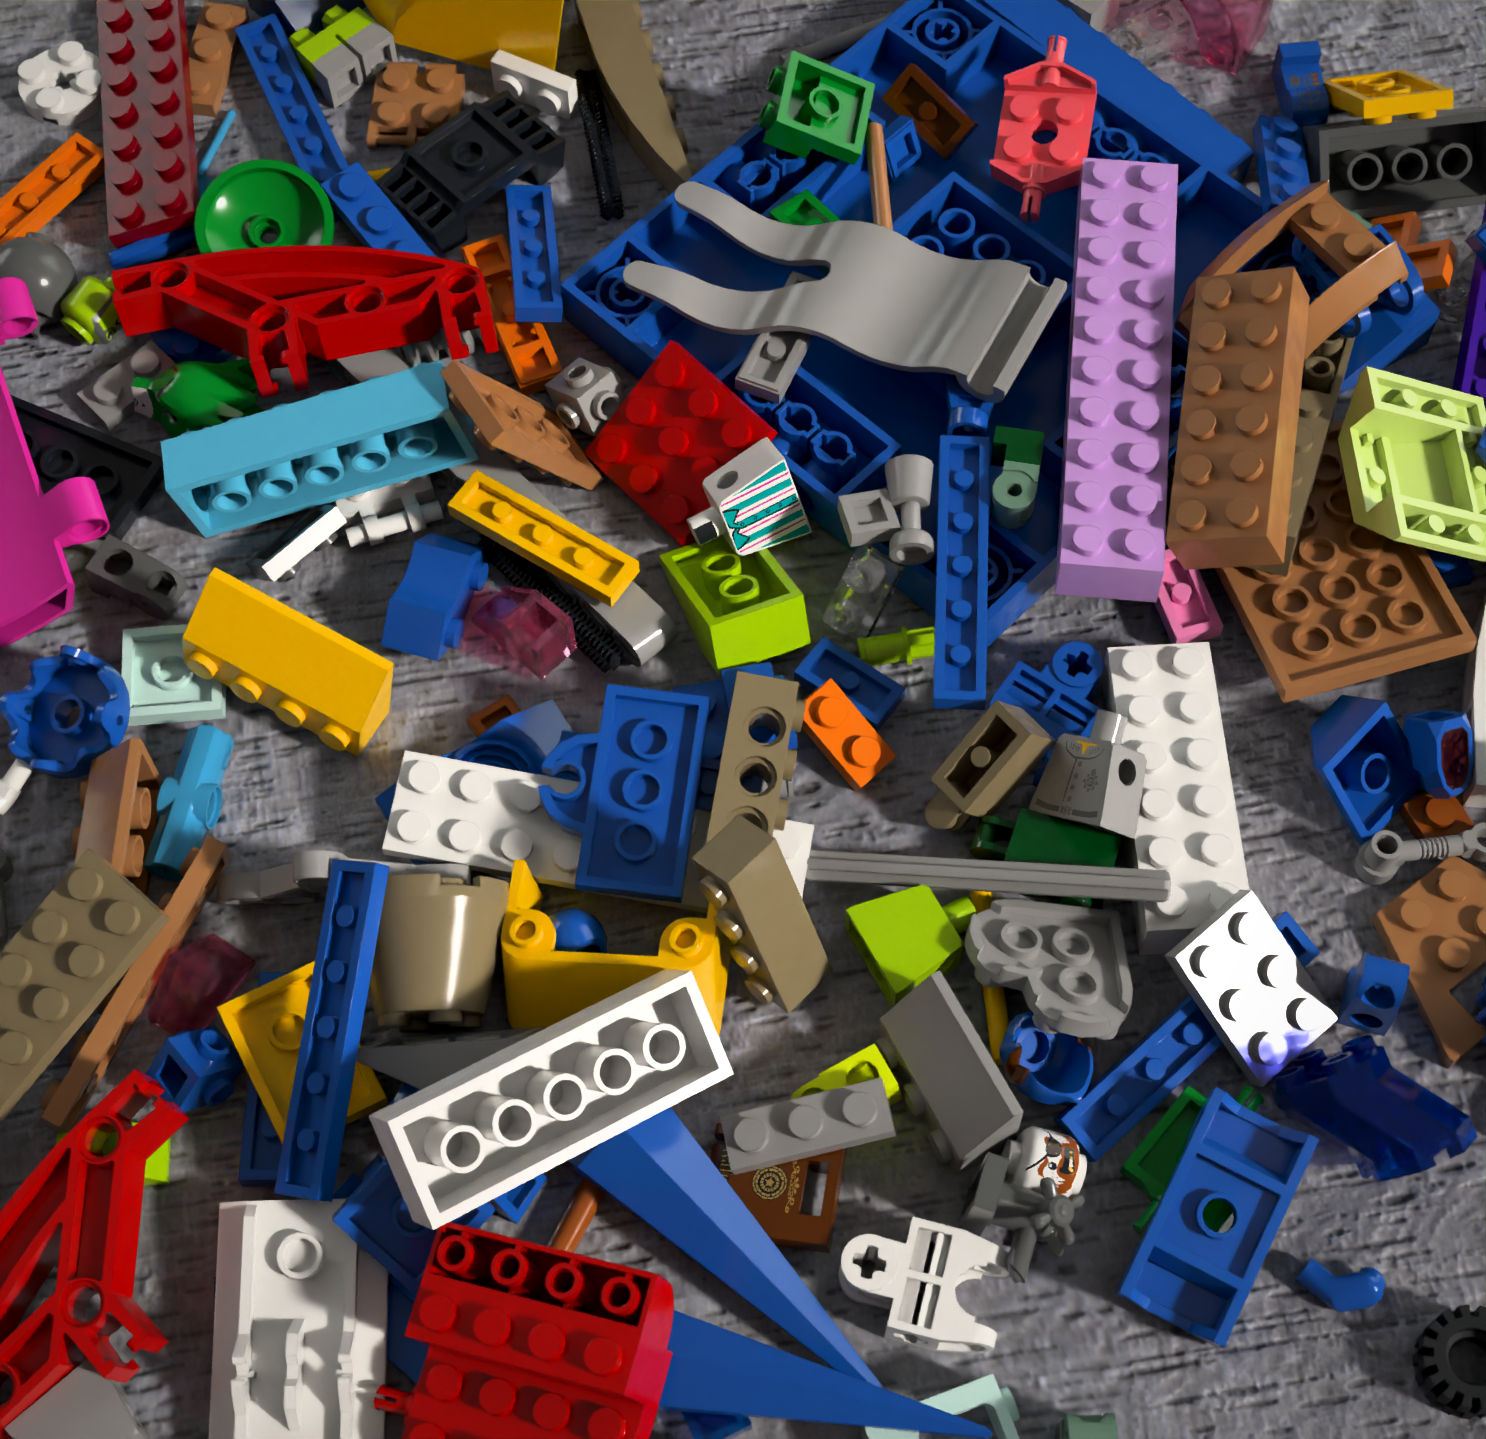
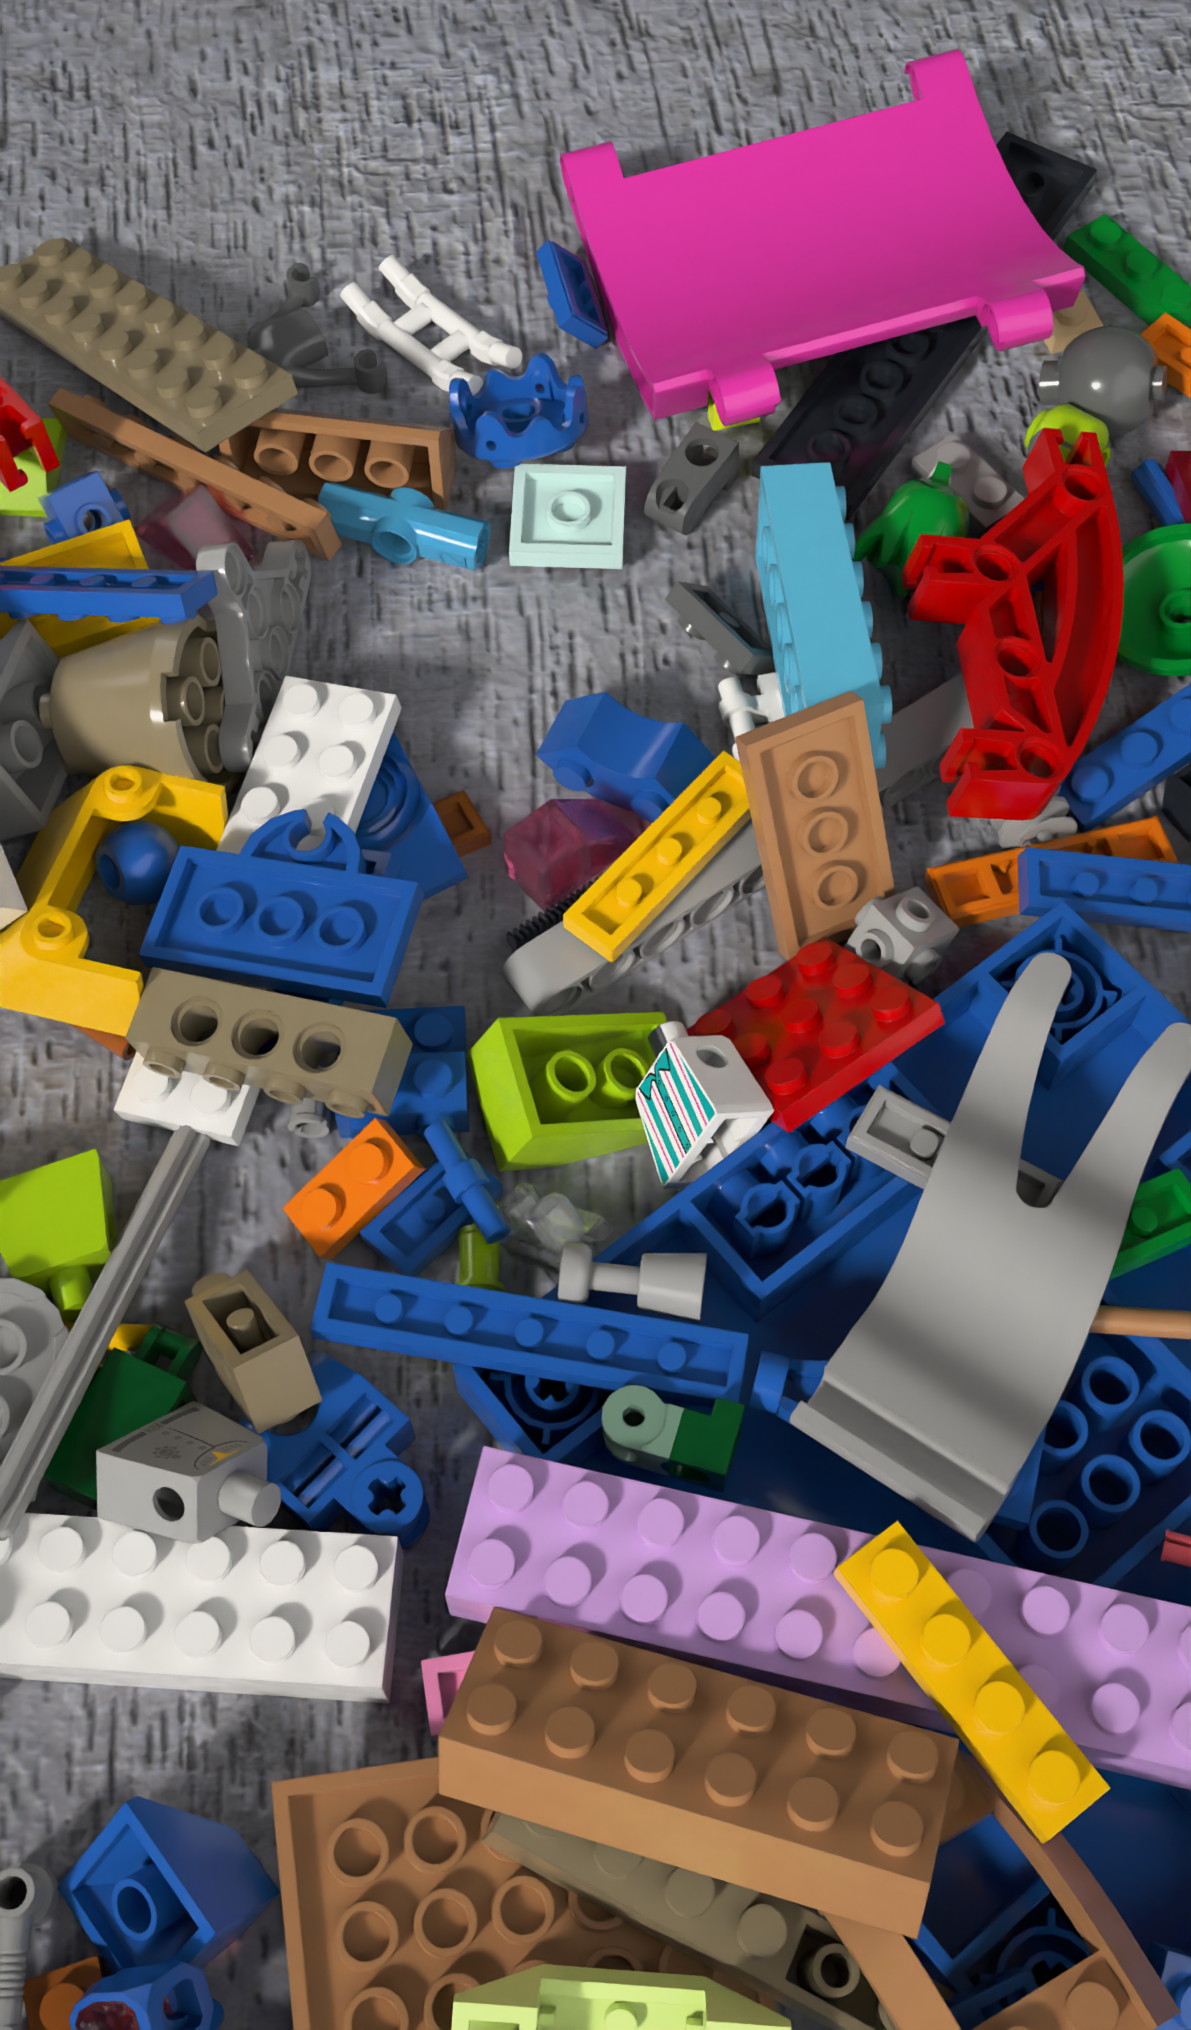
camera: 95 degrees right, 0 degrees up
yellow slope [182,567,394,757] -> none
dark tan brick [691,814,833,1014] -> none
light grey plate [837,488,901,547] -> none
none -> blue bar [424,1120,511,1244]
none -> yellow plate [833,1521,1111,1844]

